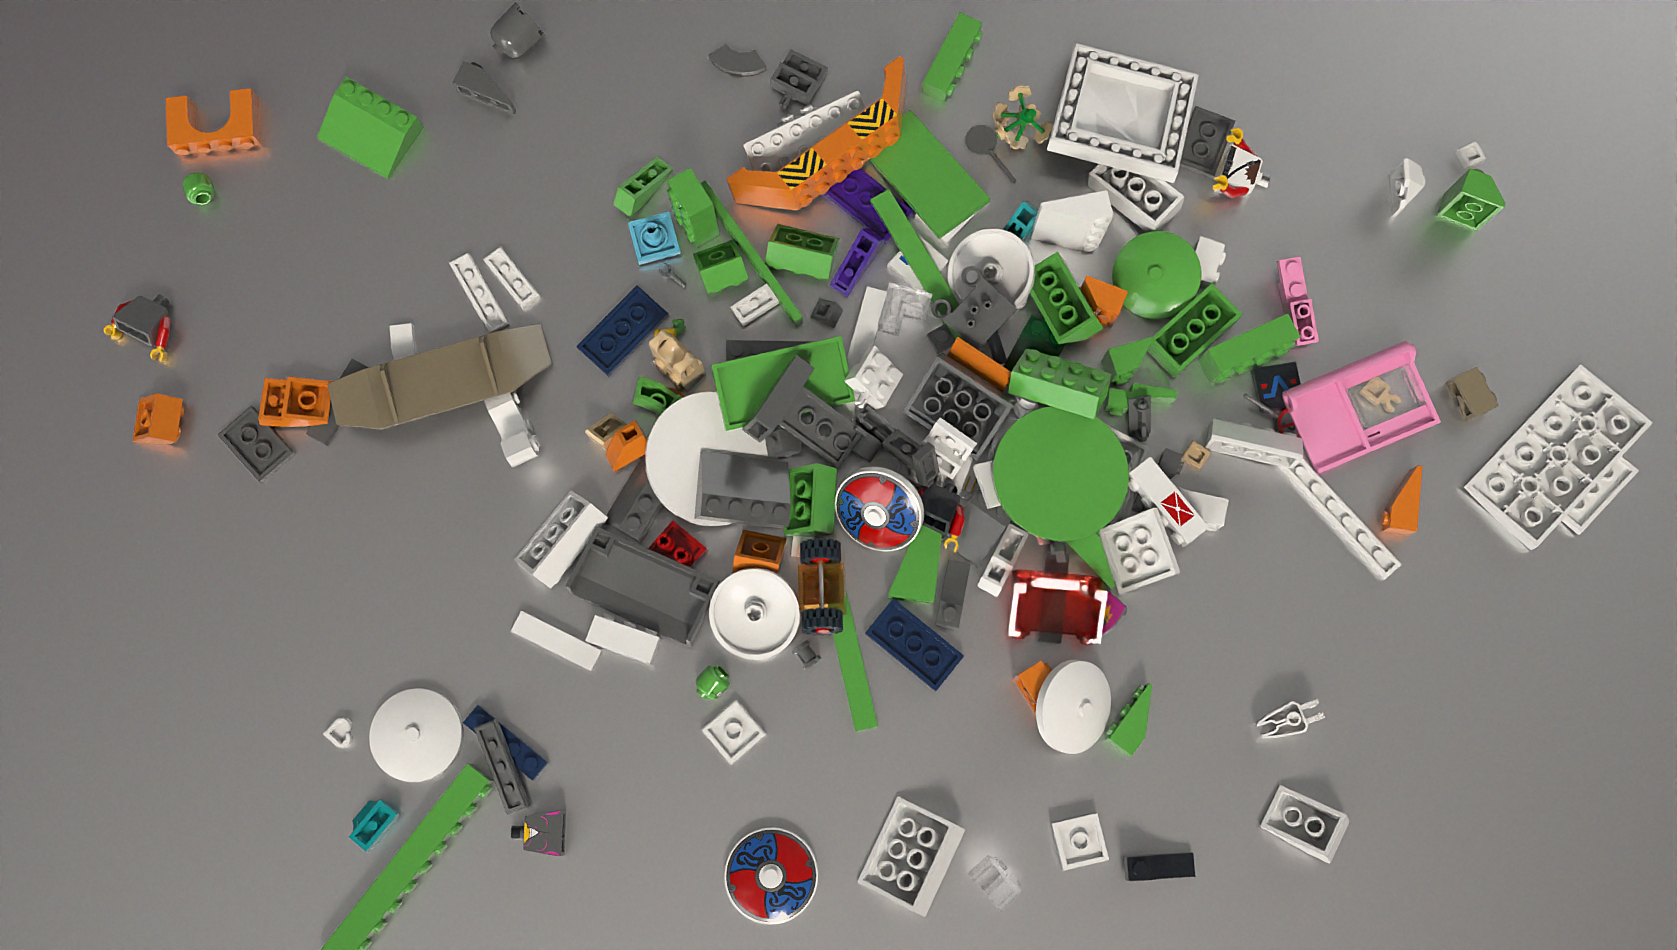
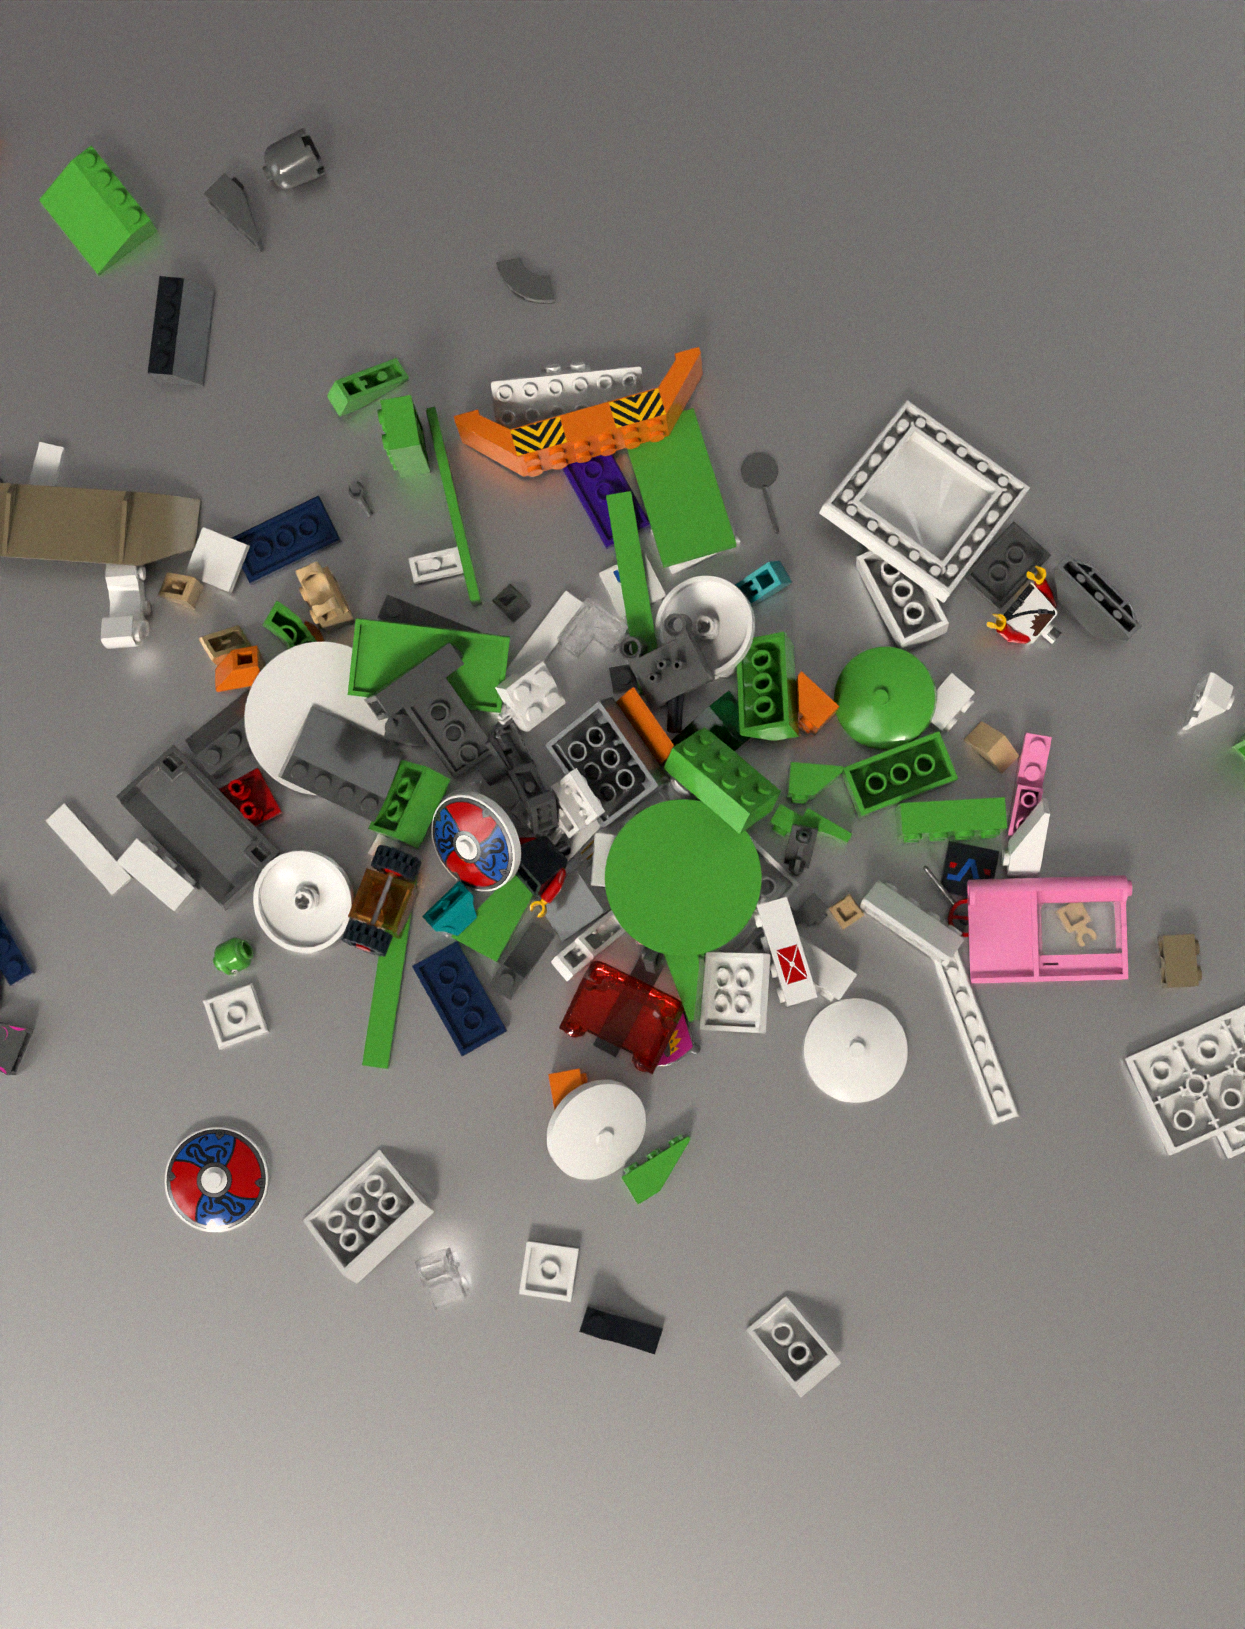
camera: 30 degrees right, 5 degrees up
white tile [449,253,510,334] -> none
white tile [483,247,540,310] -> none
white slope [514,490,608,589] -> none
medium azure plate [628,212,681,265] -> none
bright green arm [654,319,686,337] -> none
bright green slope [693,240,749,294] -> none
orange slope [732,530,787,574] -> none
bright green slope [765,224,840,279] -> none
dark grey plate [770,49,828,109] -> none
dark grey bush [792,640,821,670] -> none
dark purple slope [829,228,885,297] -> none
bright green brick [922,12,984,102] -> none
tan plant [993,85,1053,150] -> none
white slope [1030,190,1113,251] -> none
white hinge [1256,699,1325,738] -> none
orange slope [1380,465,1422,535] -> none
none -> black slope [148,276,215,386]
none -> tan slope [158,572,204,609]
none -> white tile [185,527,250,593]
none -> teal slope [422,881,477,936]
none -> white dish [803,998,908,1103]
none -> tan slope [964,721,1019,775]
none -> white slope [1002,799,1050,878]
none -> dark grey wedge [1054,555,1142,641]

